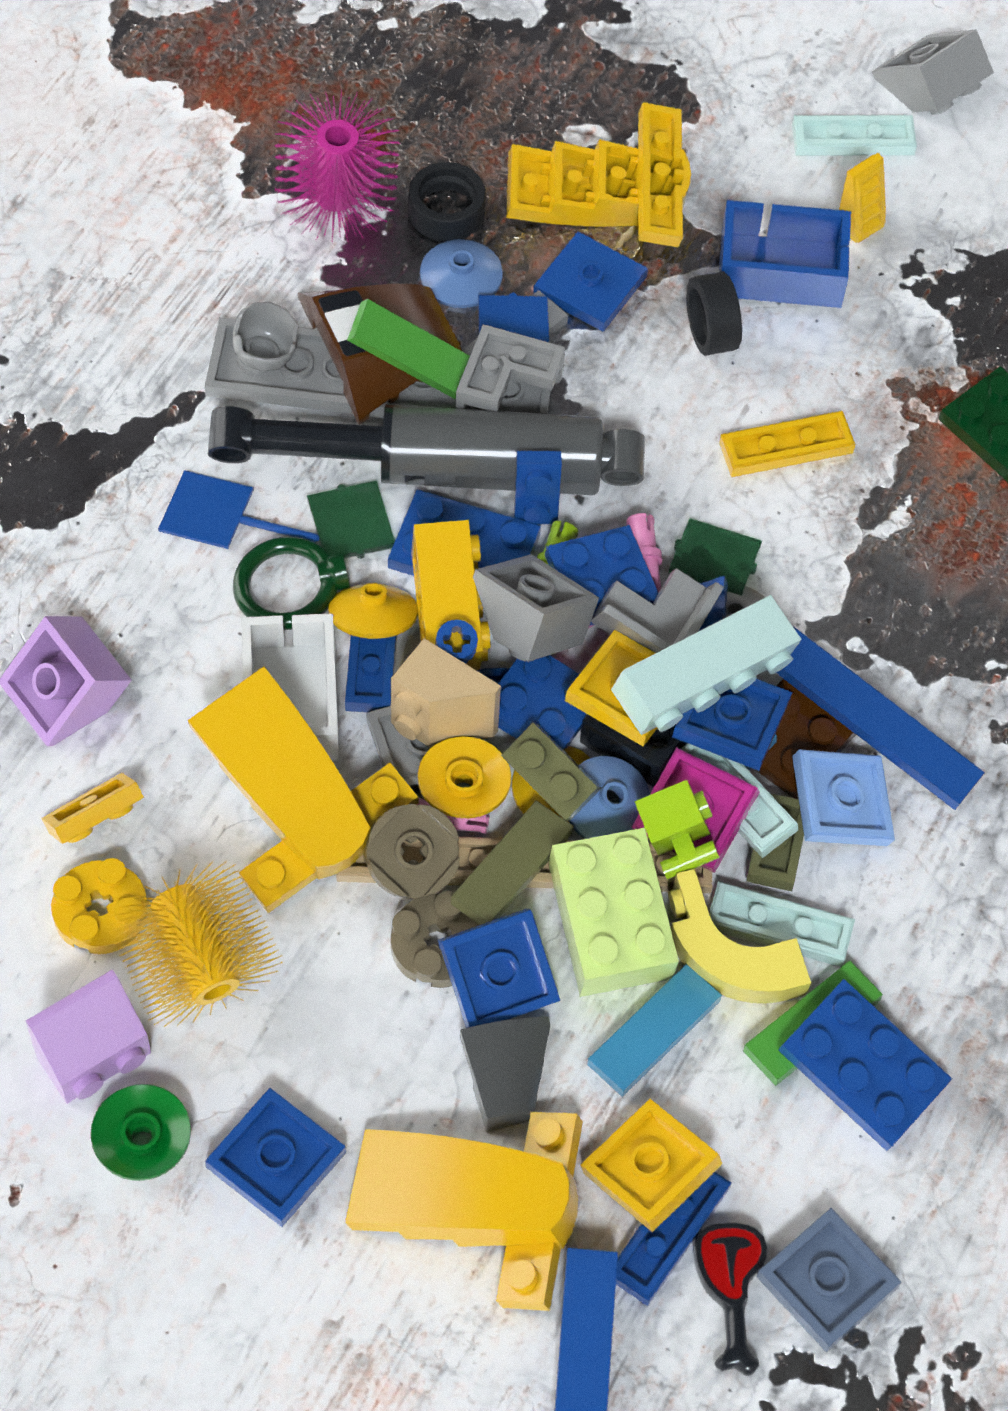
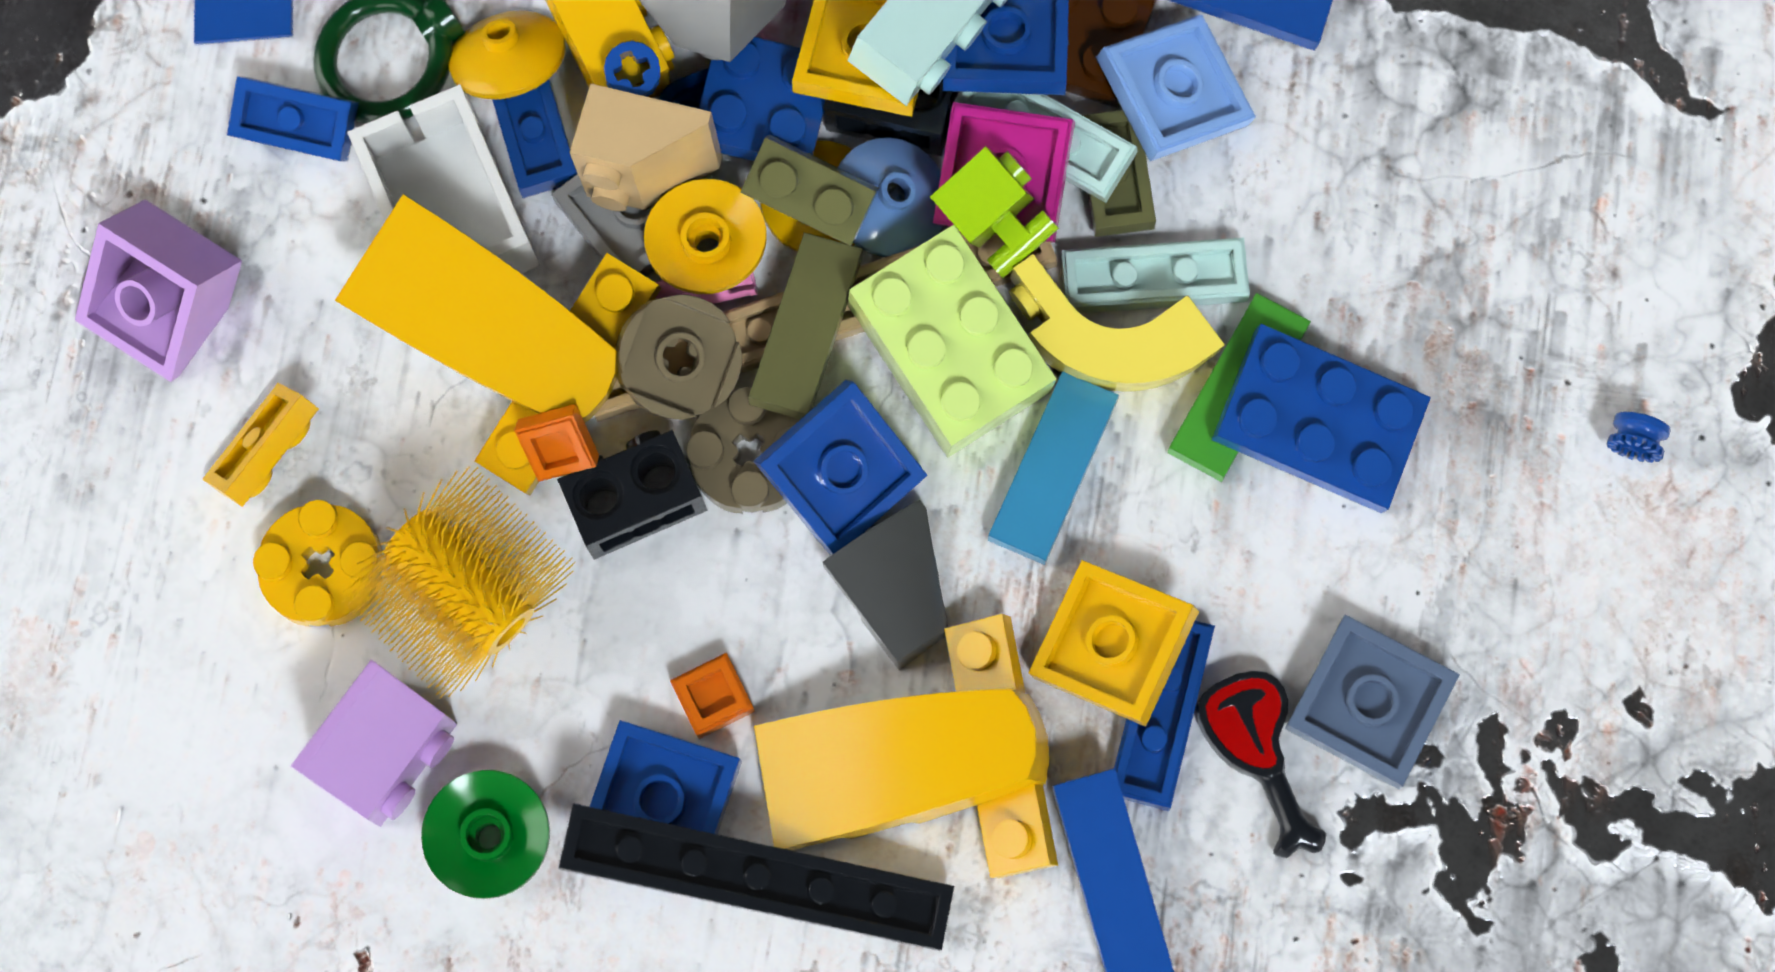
camera: 10 degrees left, 15 degrees up
none -> blue plate [227,76,359,161]
none -> orange tile [514,404,599,482]
none -> black brick [557,429,708,560]
none -> black plate [558,803,954,951]
none -> orange tile [670,653,755,739]

